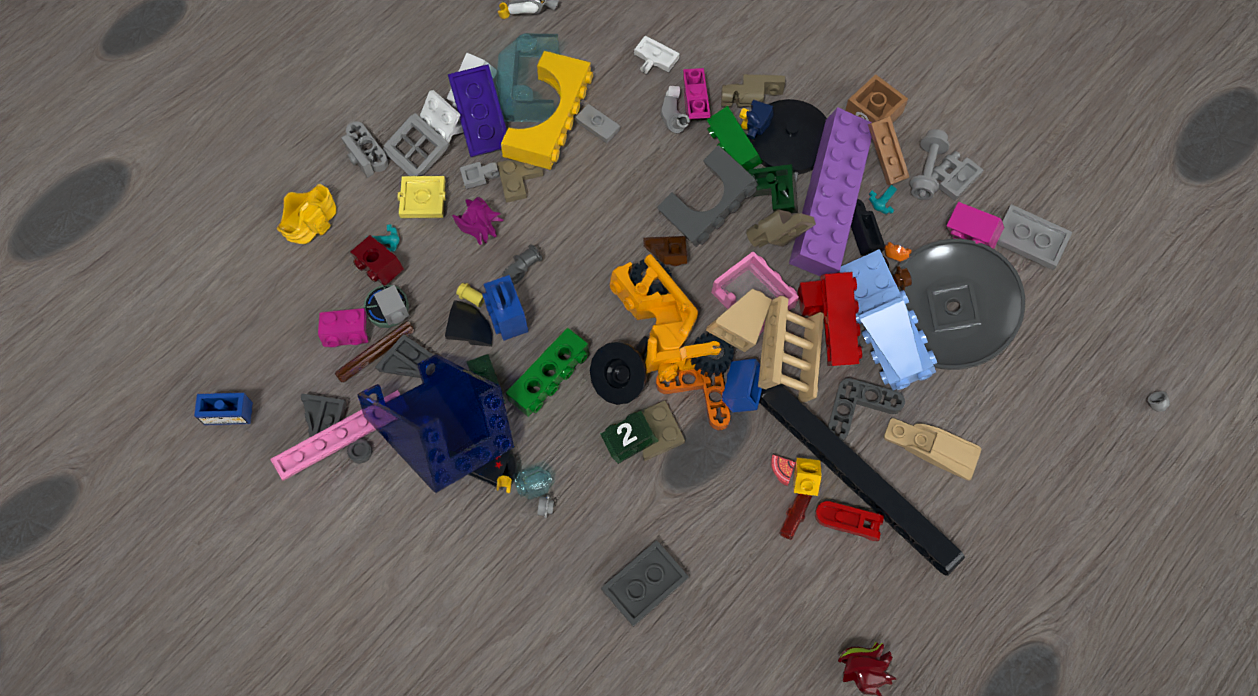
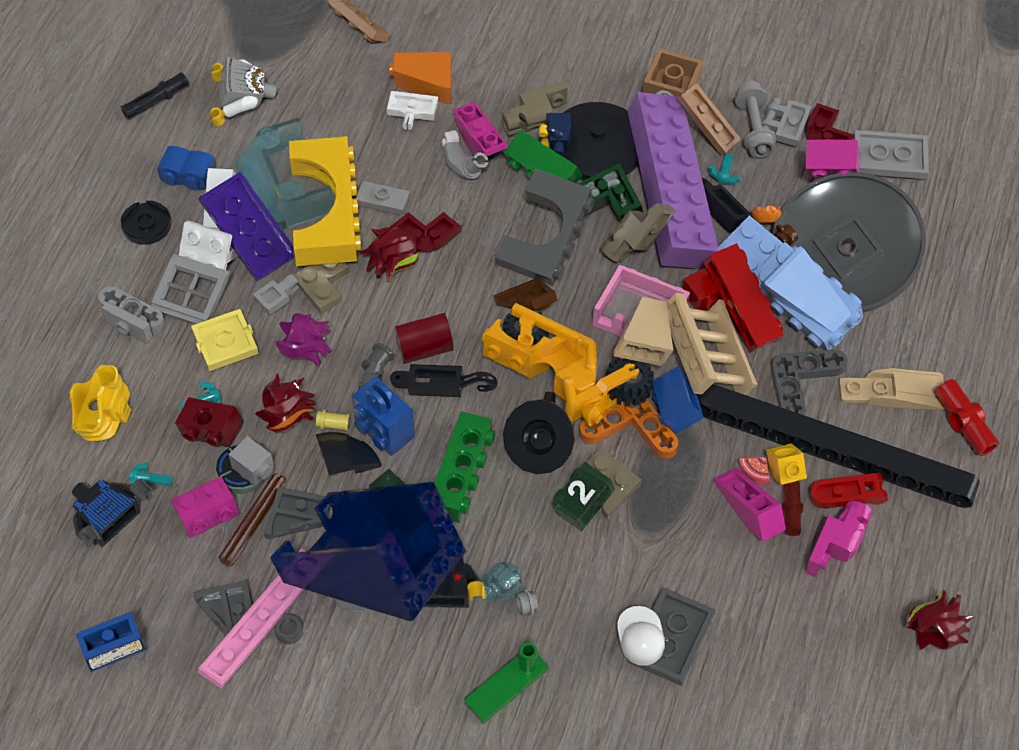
camera: 25 degrees left, 10 degrees down
none -> torso [72,479,151,548]
none -> black tile [121,200,171,245]
none -> teal piece [128,462,173,486]
none -> blue brick [157,146,216,190]
none -> dark red hair [255,373,315,433]
none -> dark red hair [360,227,418,282]
none -> orange slope [389,52,451,104]
none -> dark red plate [390,212,461,252]
none -> black piece [390,364,498,397]
none -> dark red brick [395,313,454,364]
none -> green piece [464,642,548,725]
none -> white cap [617,606,665,666]
none -> dark pink slope [714,468,786,542]
none -> dark pink plate [805,501,872,577]
none -> dark red plate [806,103,854,140]
none -> red piece [935,379,1000,457]

